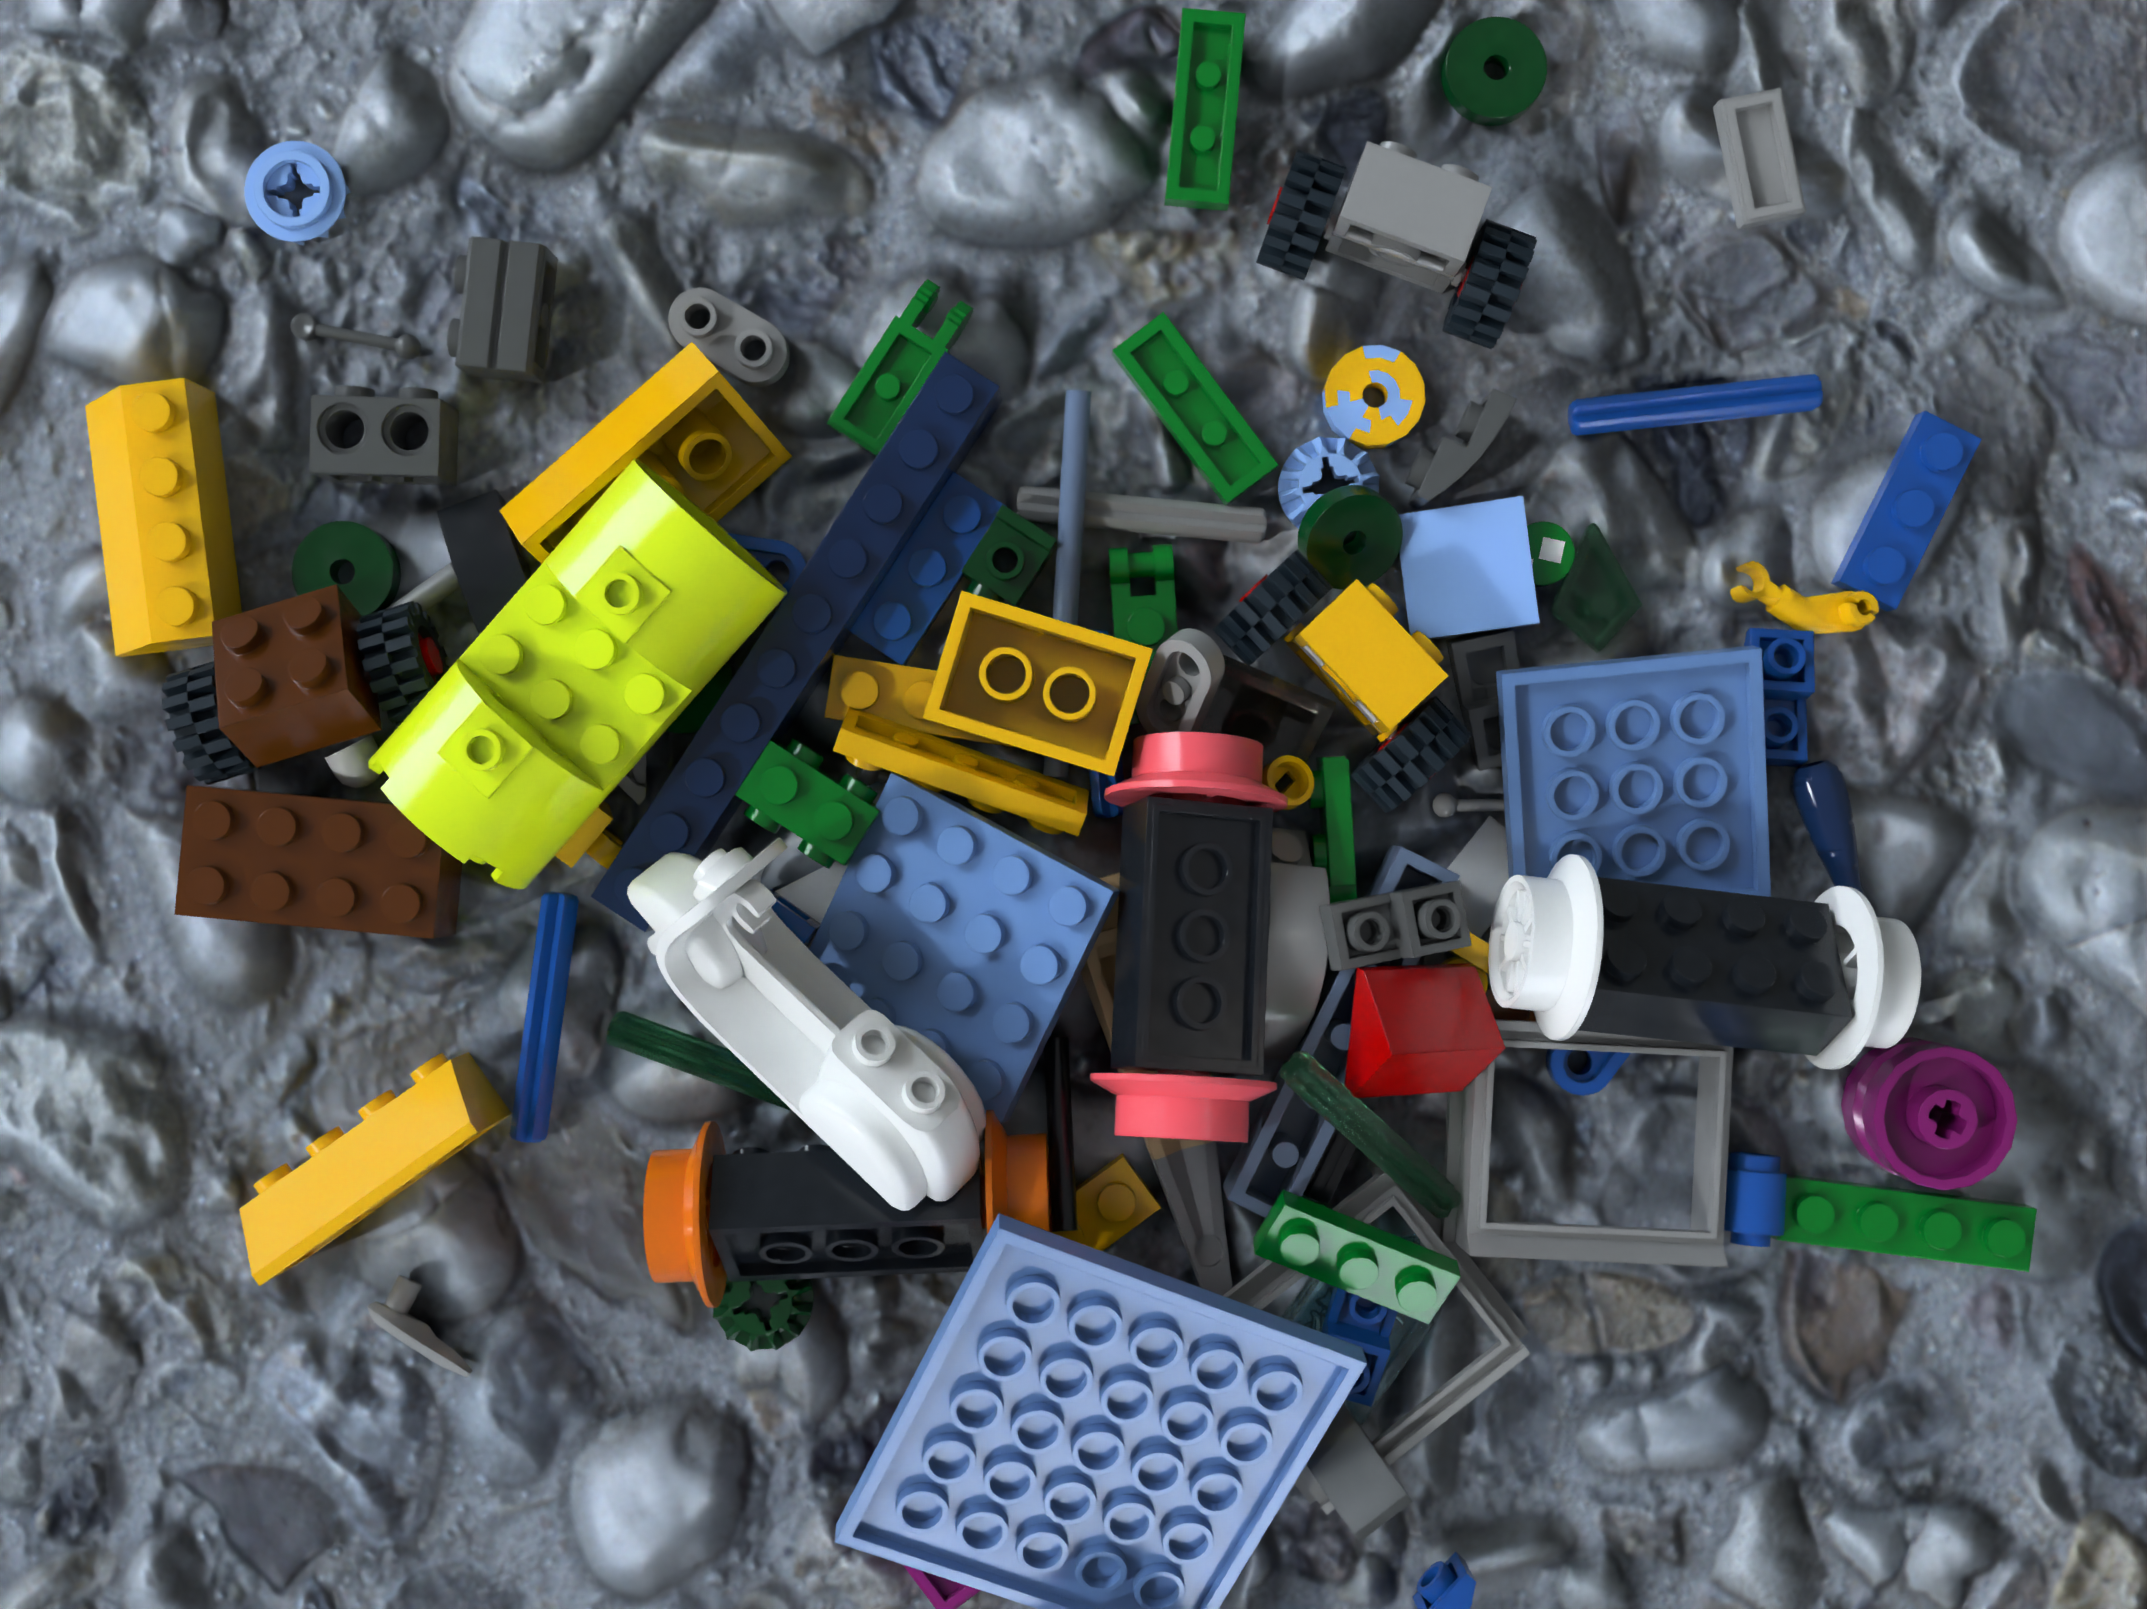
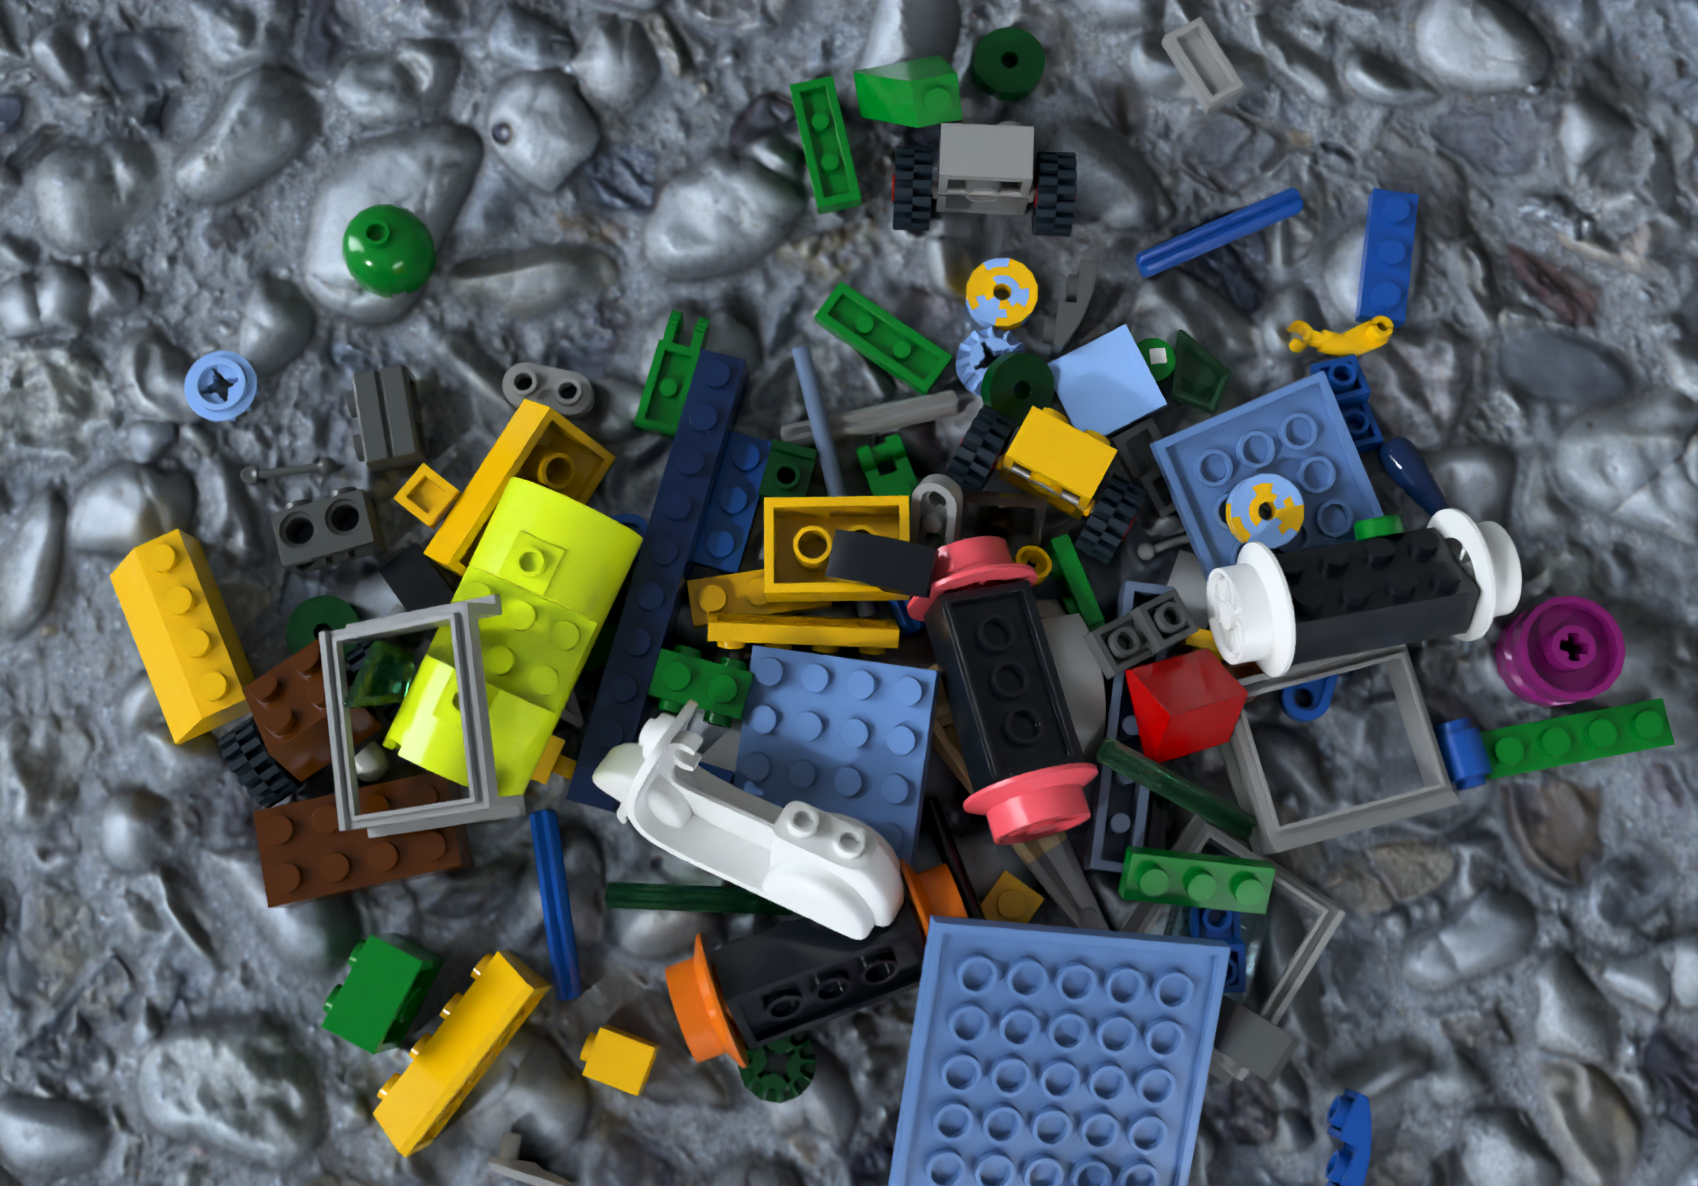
camera: 15 degrees left, 10 degrees down
none -> light grey piece [319,594,526,838]
none -> green brick [320,933,446,1055]
none -> green cylinder [342,204,436,298]
none -> clear green piece [343,641,416,708]
none -> yellow tile [393,463,462,530]
none -> yellow brick [580,1024,661,1096]
none -> black slope [826,529,939,598]
none -> green slope [853,55,963,128]
none -> piece [1226,474,1304,549]
none -> green tile [1353,514,1405,541]

